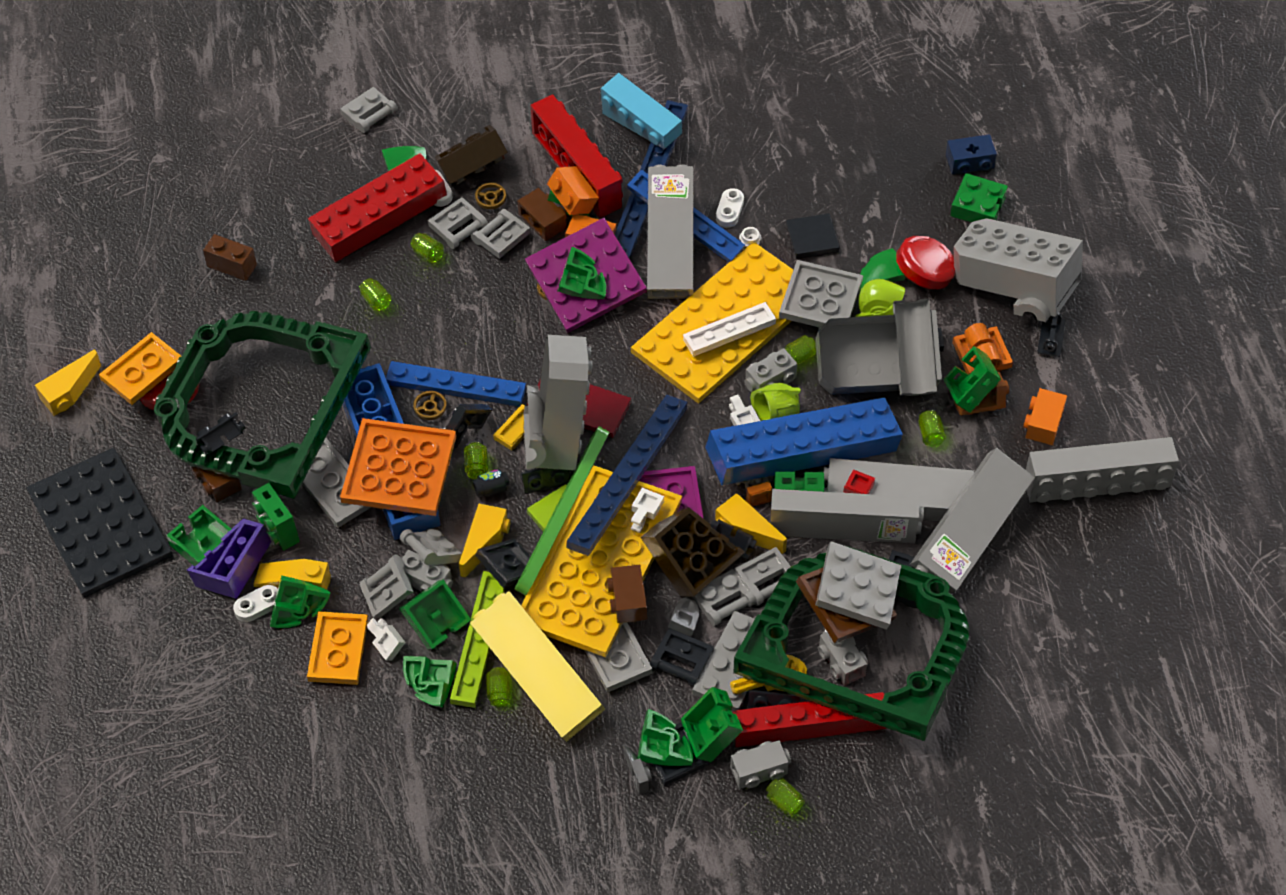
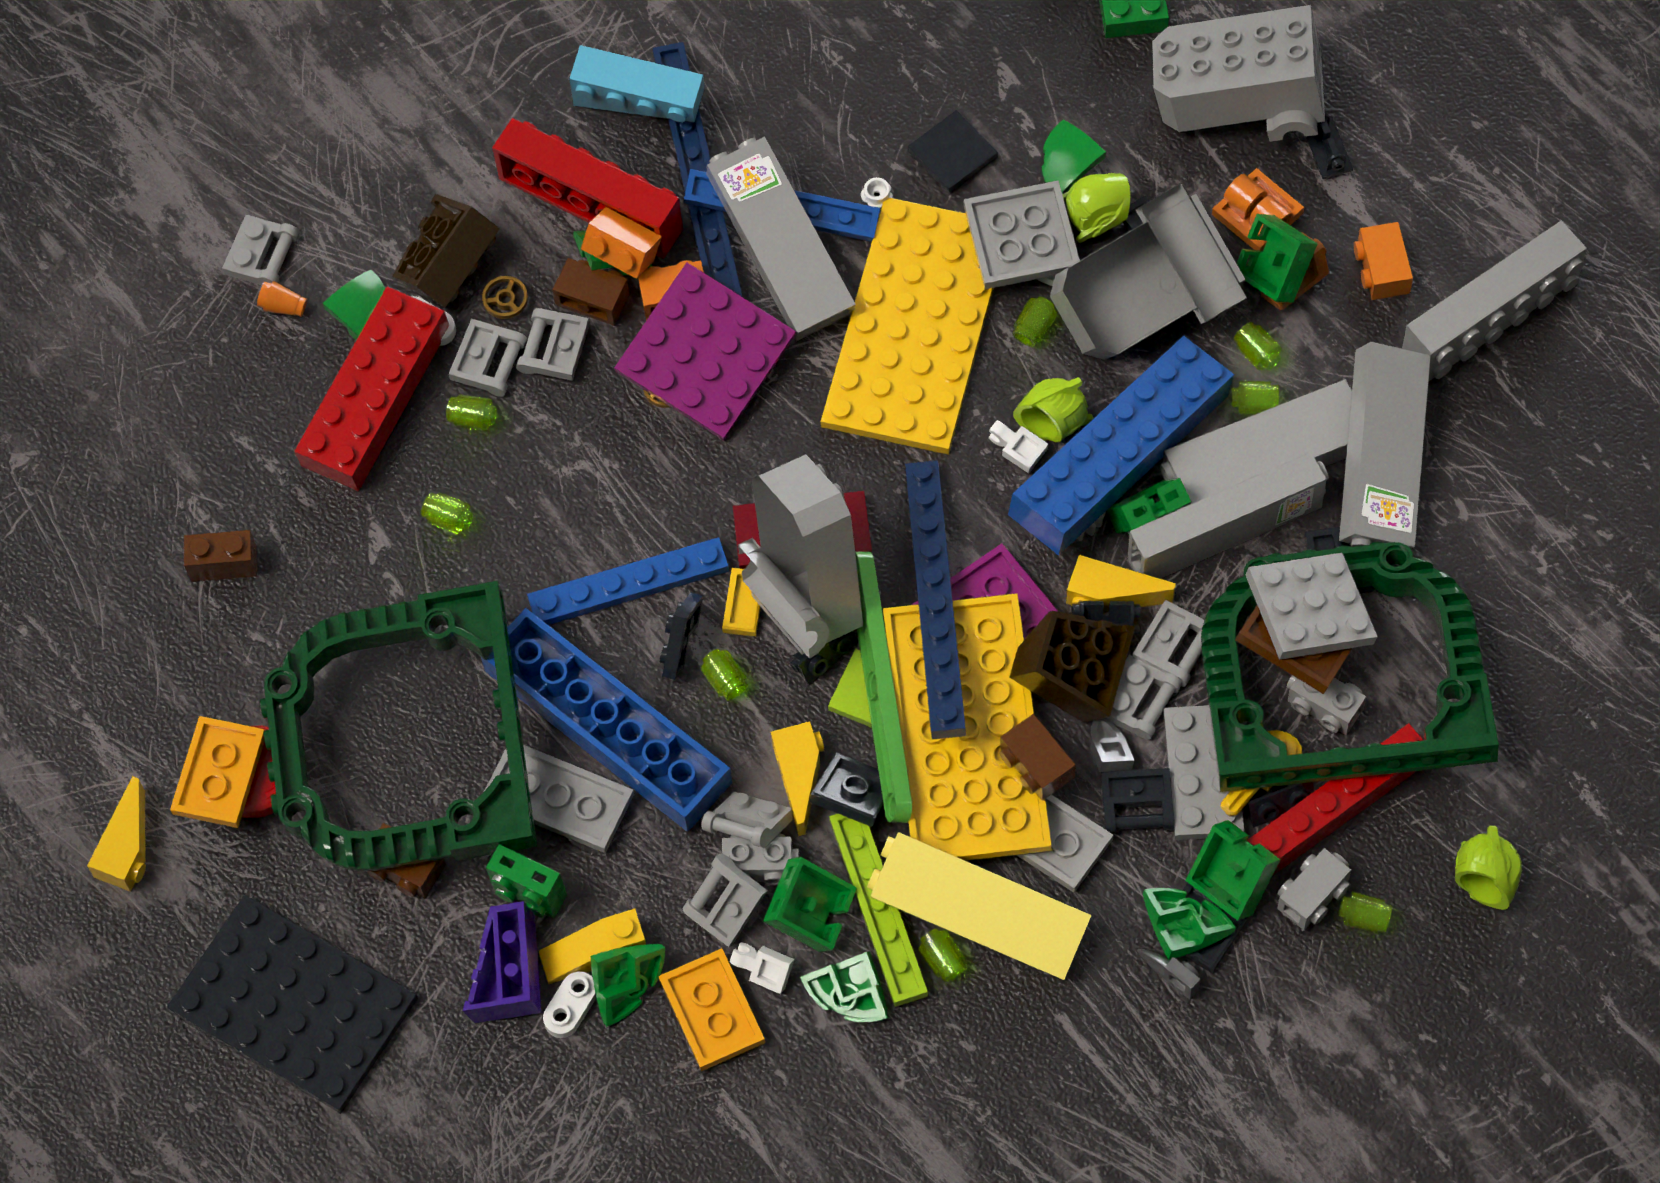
camera: 25 degrees left, 10 degrees up
green piece [166,505,231,566] -> none
black hinge [196,412,246,455] -> none
orange plate [340,418,456,516] -> none
pearl gold piece [414,391,447,420] -> none
black brick [472,469,510,498] -> none
green brick [557,247,606,299] -> none
white plate [631,488,664,533] -> none
white plate [683,302,776,357] -> none
white plate [716,189,744,228] -> none
light grey brick [744,348,797,392] -> none
orange tile [746,482,772,507] -> none
red tile [843,469,875,494] -> none
red piece [896,236,956,289] -> none
none -> orange cone [257,281,307,317]
none -> clear neon green brick [1231,381,1279,414]
none -> lime helmet [1455,826,1522,910]

